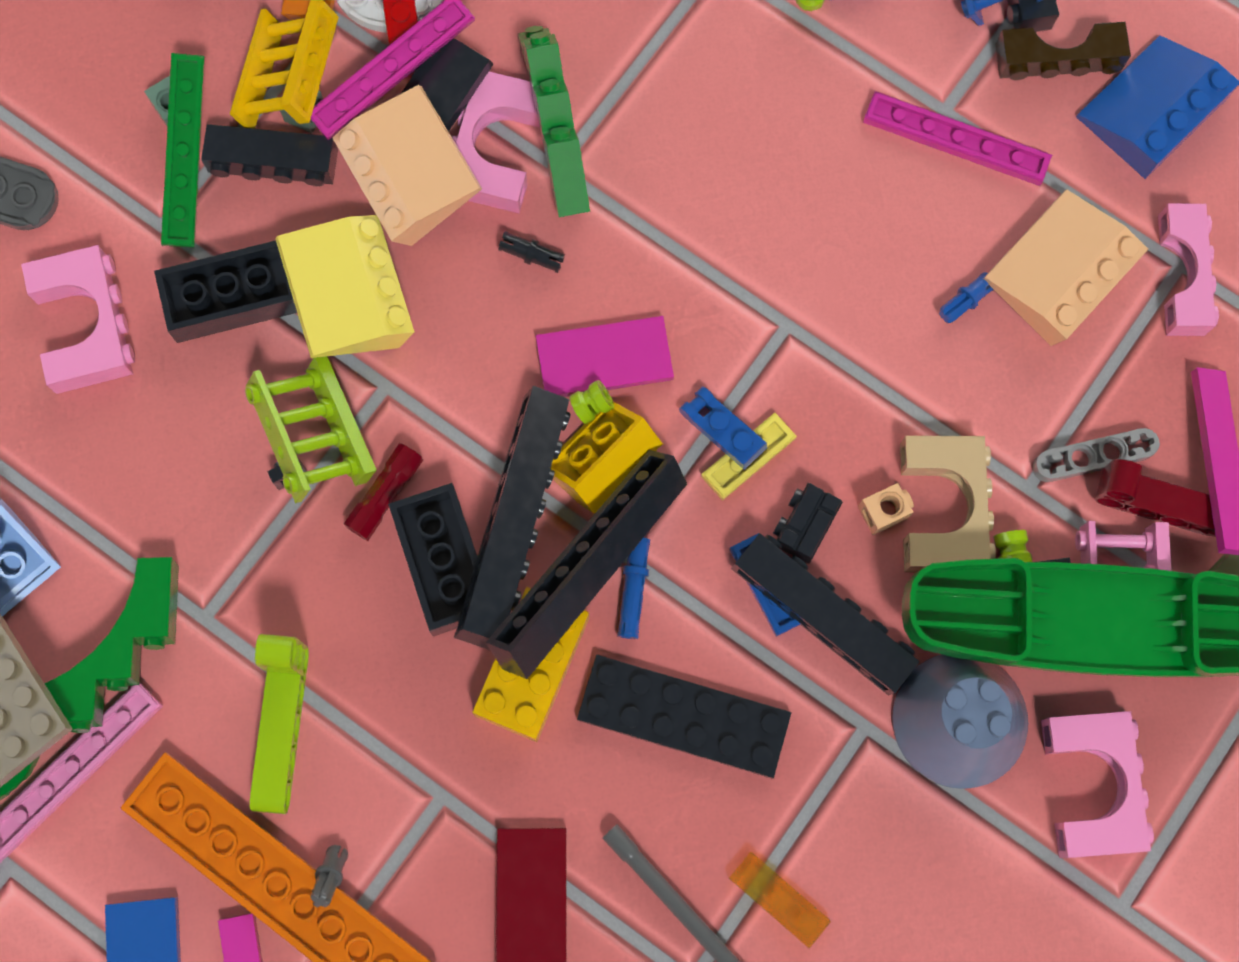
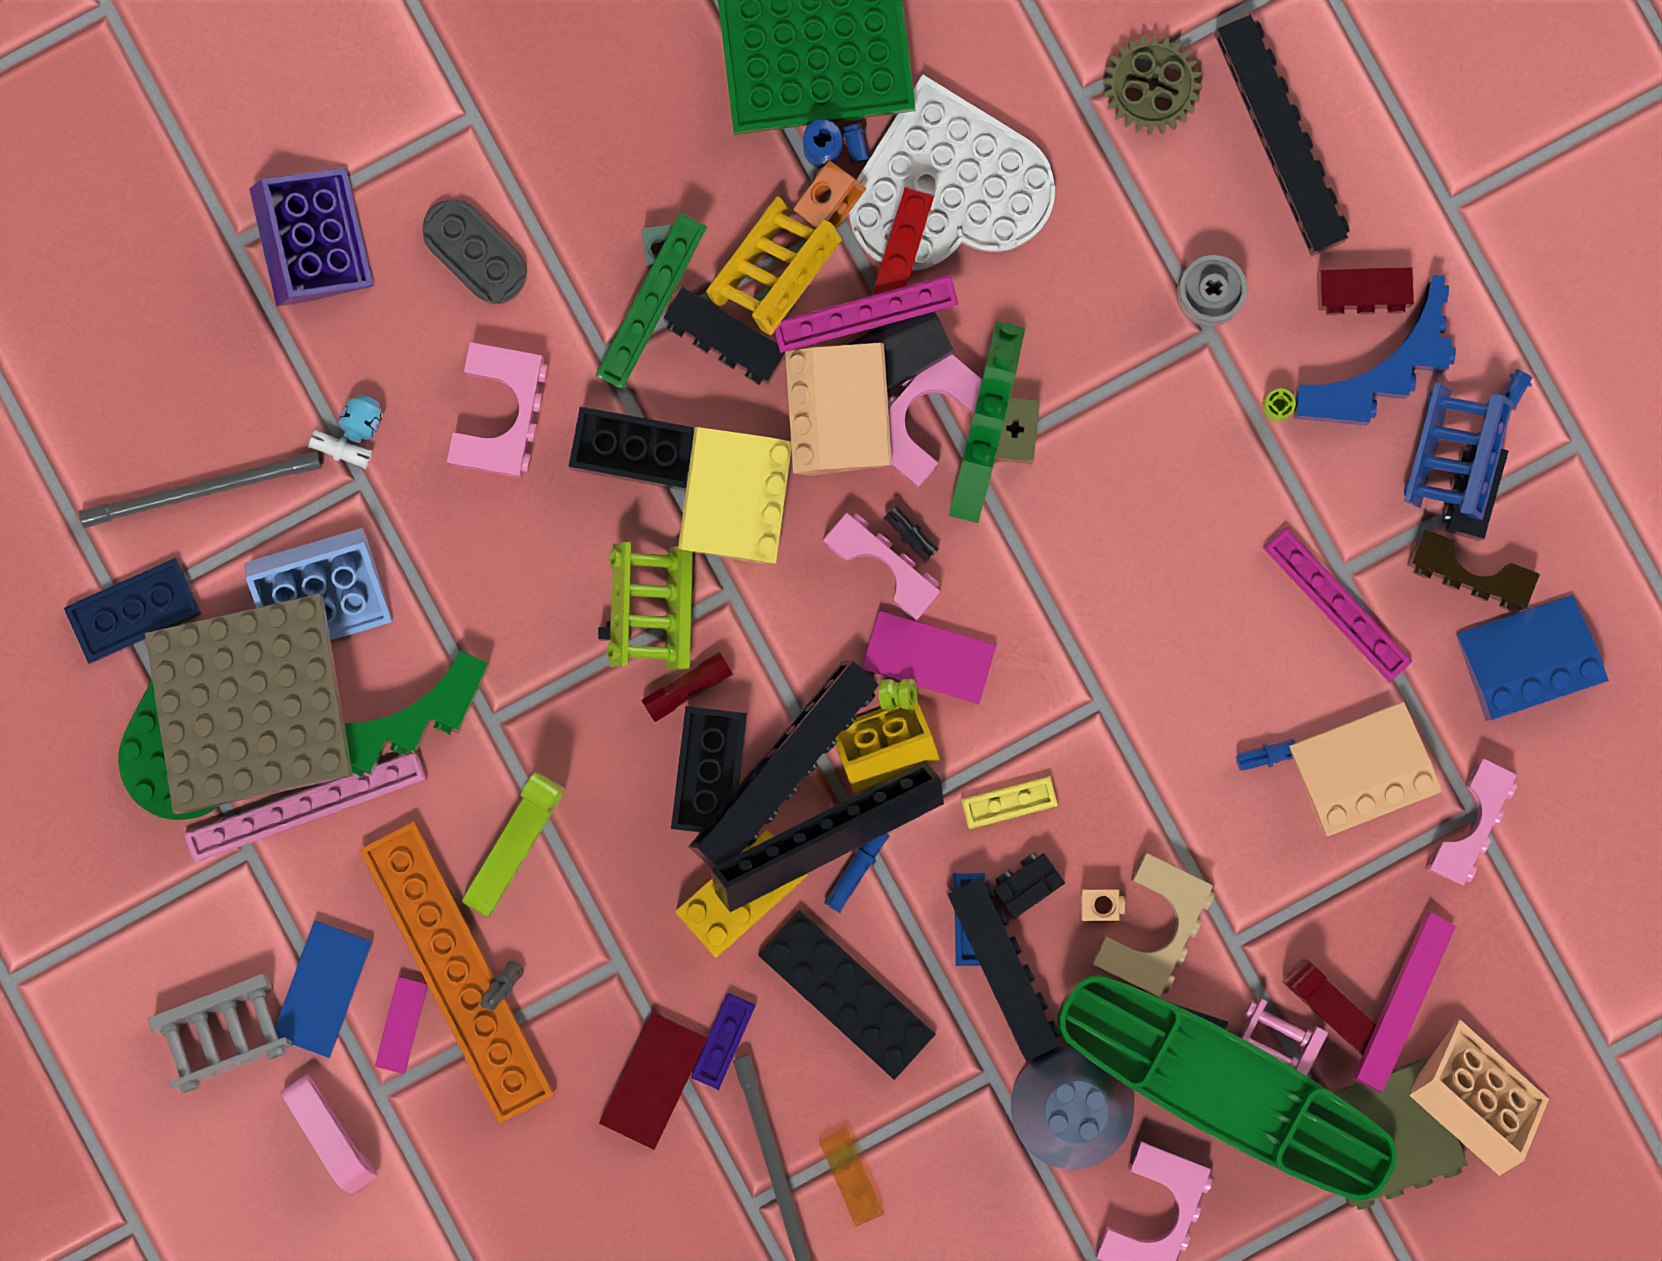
camera: 30 degrees right, 10 degrees up
blue plate [679,386,767,470] -> none
lime wheel [993,530,1033,562] -> none
light grey beam [1032,428,1160,482] -> none
none -> dark purple tile [691,992,756,1090]
none -> bright pink arch [823,513,940,621]
none -> olive brick [996,397,1040,464]

